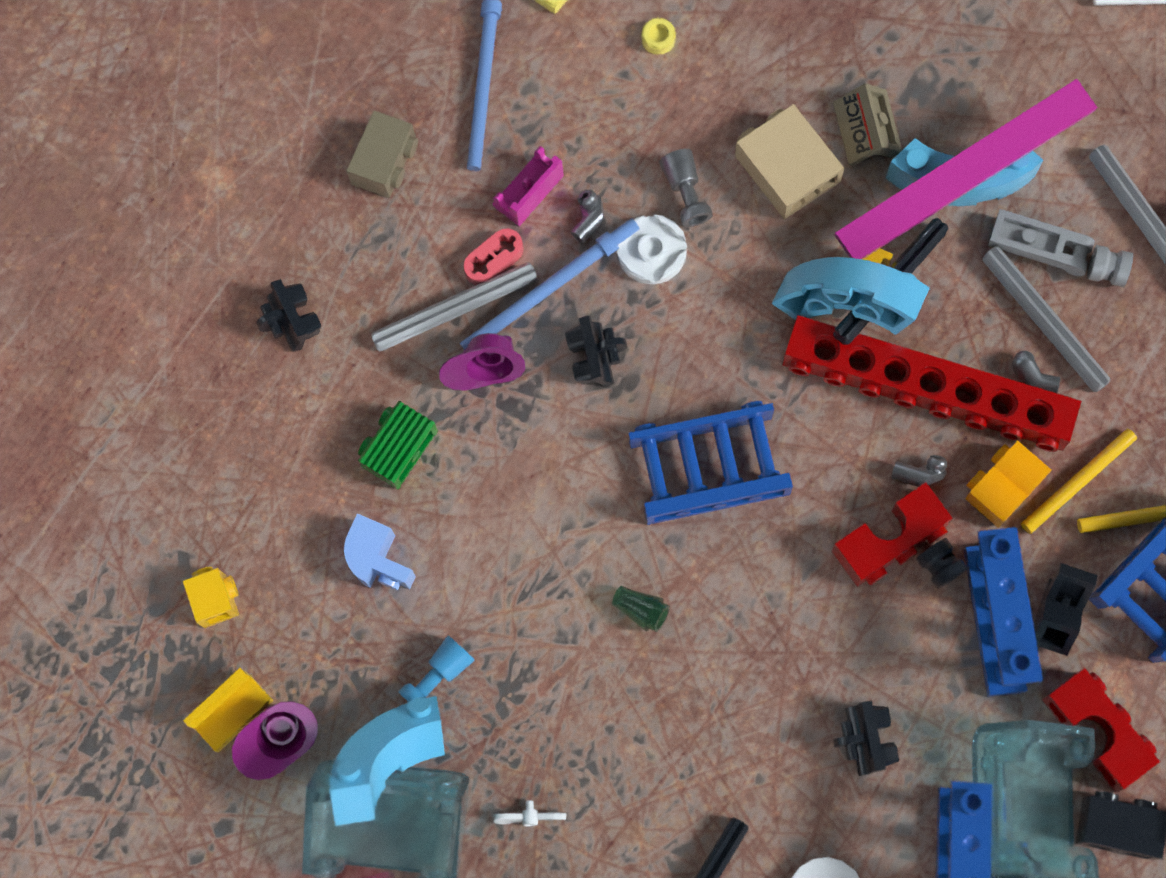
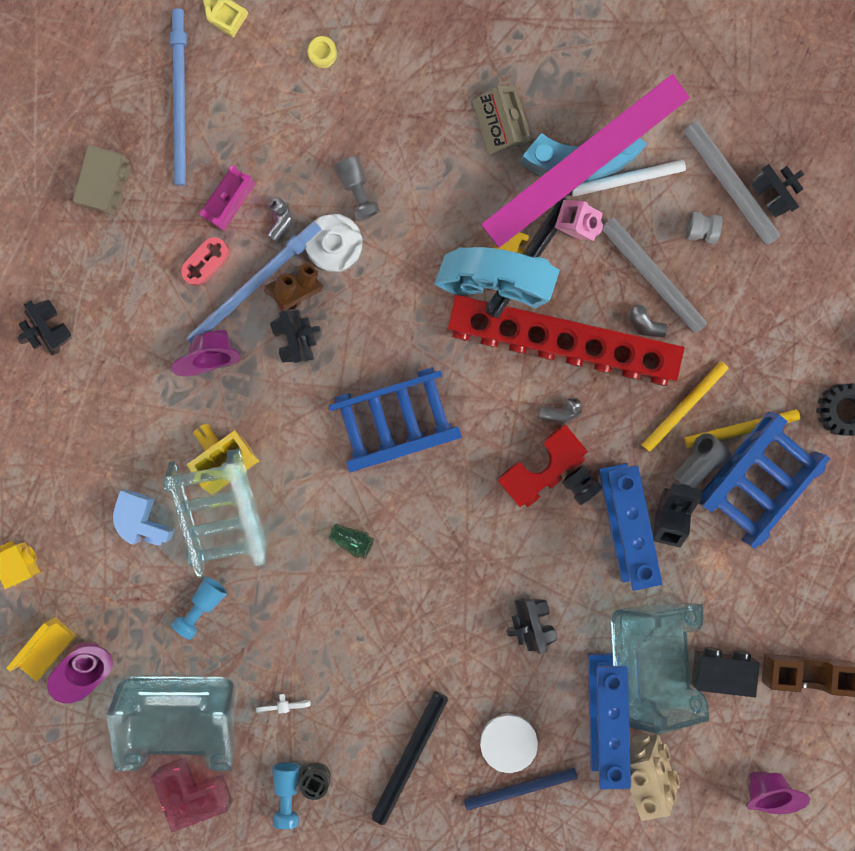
camera: 10 degrees left, 15 degrees up
medium azure brick [330,696,445,826] -> none
green brick [358,401,438,490] -> none
light grey axle [371,262,537,351] -> none
tan brick [735,104,844,220] -> none
light orange brick [965,441,1052,528] -> none
light grey plate [987,209,1095,276] -> none
red arch [1042,668,1160,792] -> none
none -> clear light blue fence [163,449,267,578]
none -> yellow brick [186,424,259,495]
none -> reddish brown hips [264,262,323,311]
none -> bright pink brick [555,200,603,241]
none -> white bar [571,160,686,197]
none -> dark grey piece [673,433,731,488]

